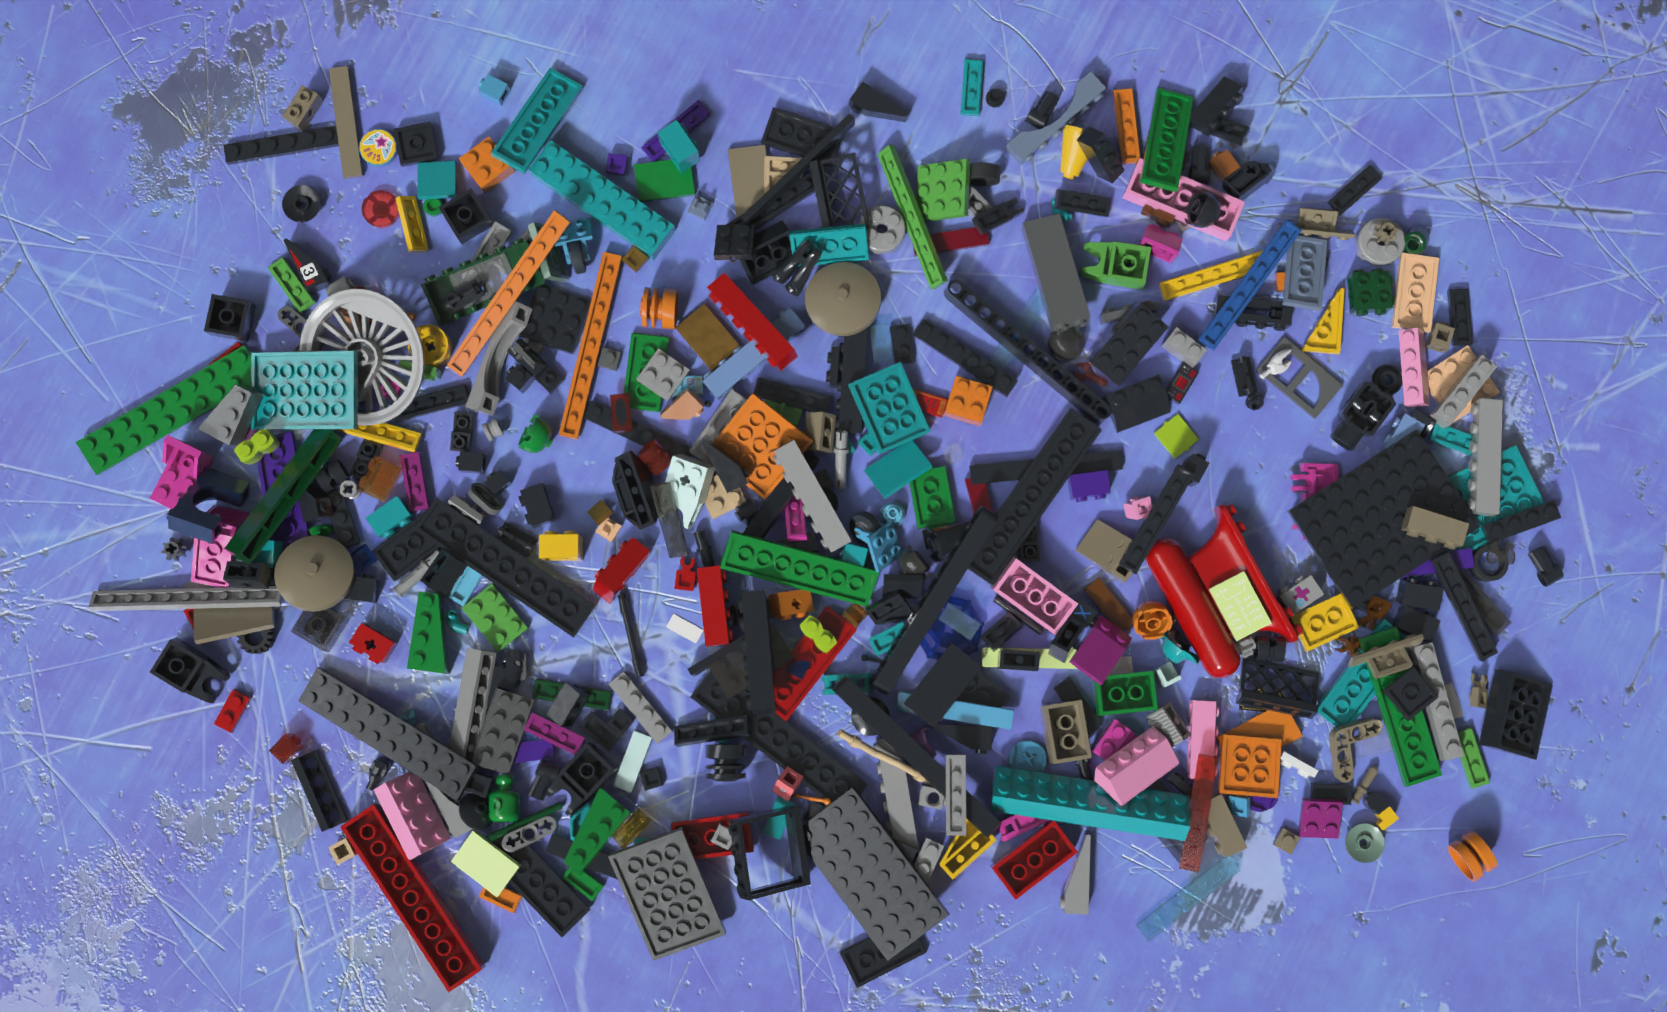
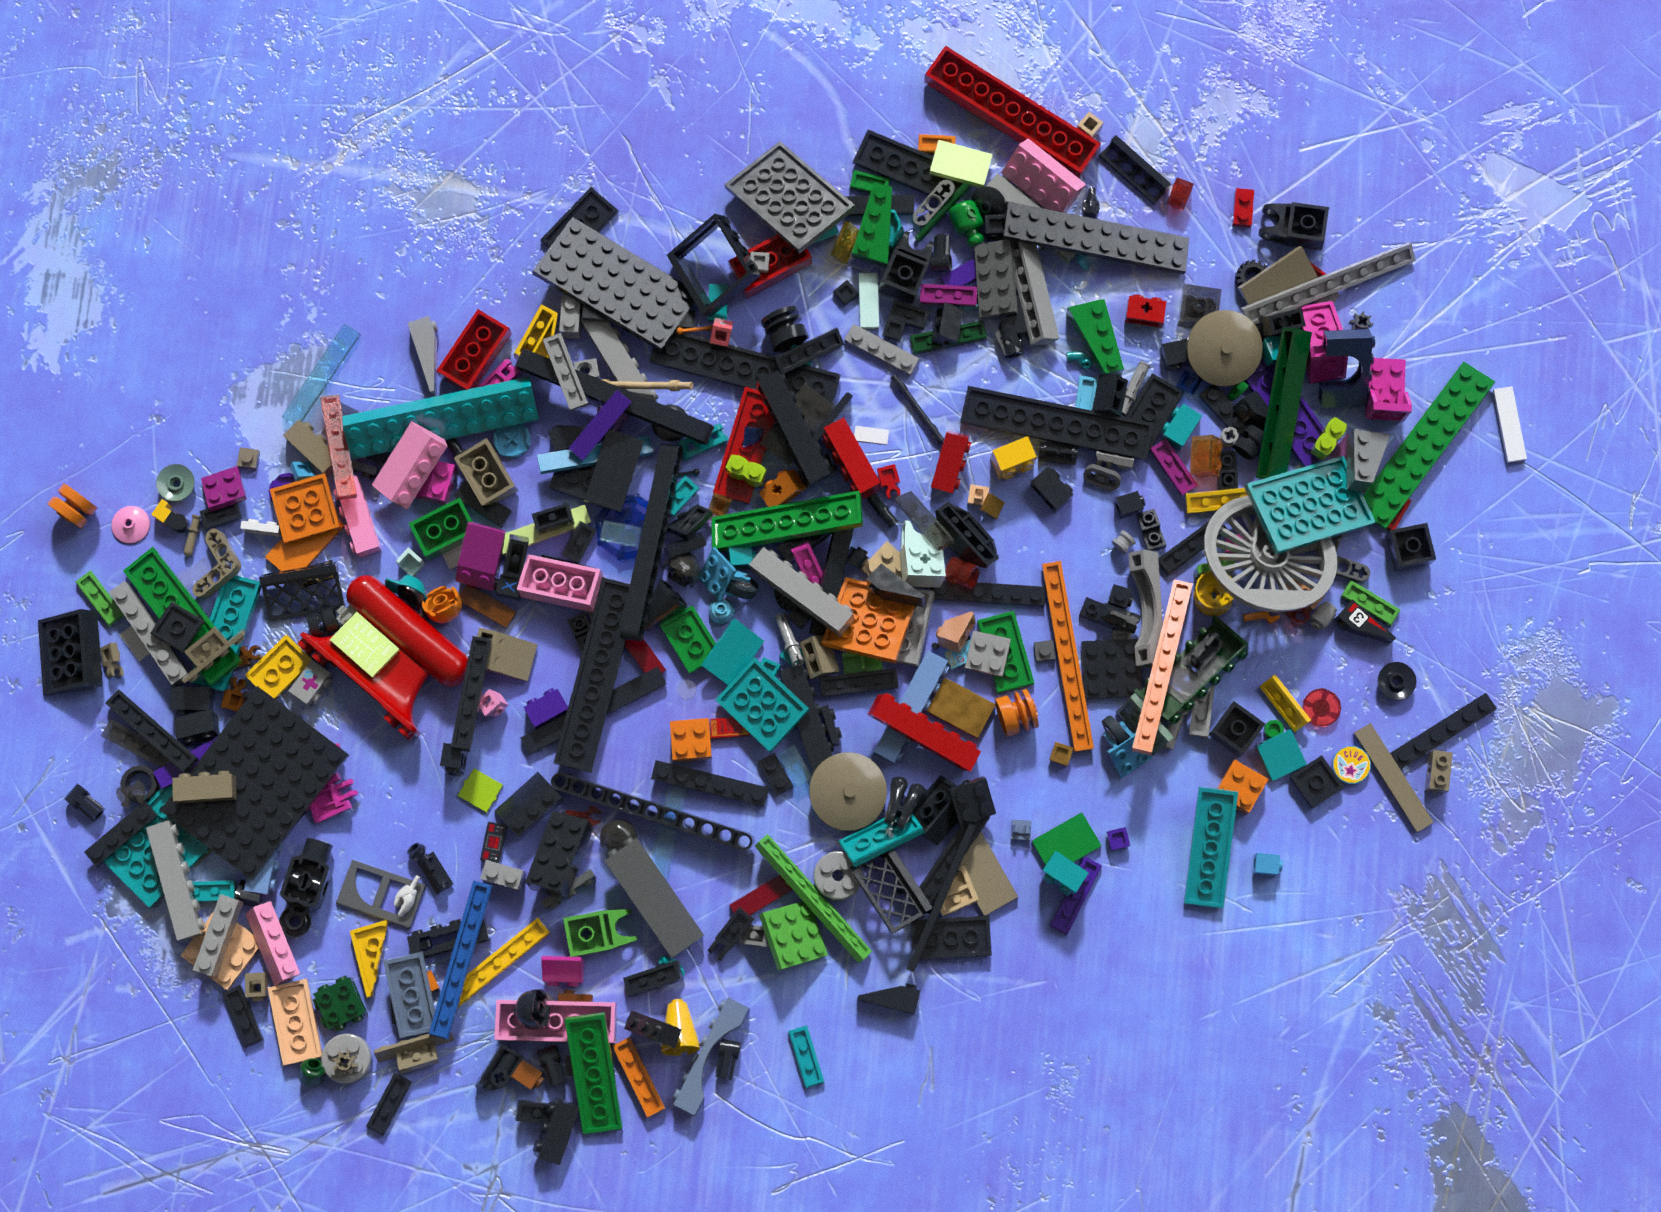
camera: 165 degrees right, 5 degrees down
bright green plate [462,584,529,653] -> none
black plate [485,470,512,496] -> none
green cylinder [518,414,554,453] -> none
teal brick [528,140,676,261] -> none
clear red tile [610,393,633,433] -> none
black tyre [969,162,1000,186] -> none
black plate [986,89,1004,108] -> none
light grey brick [1146,702,1191,747] -> none
none -> bright pink dish [112,506,150,544]
none -> dark purple tile [568,390,632,461]
none -> white tile [1492,386,1527,463]

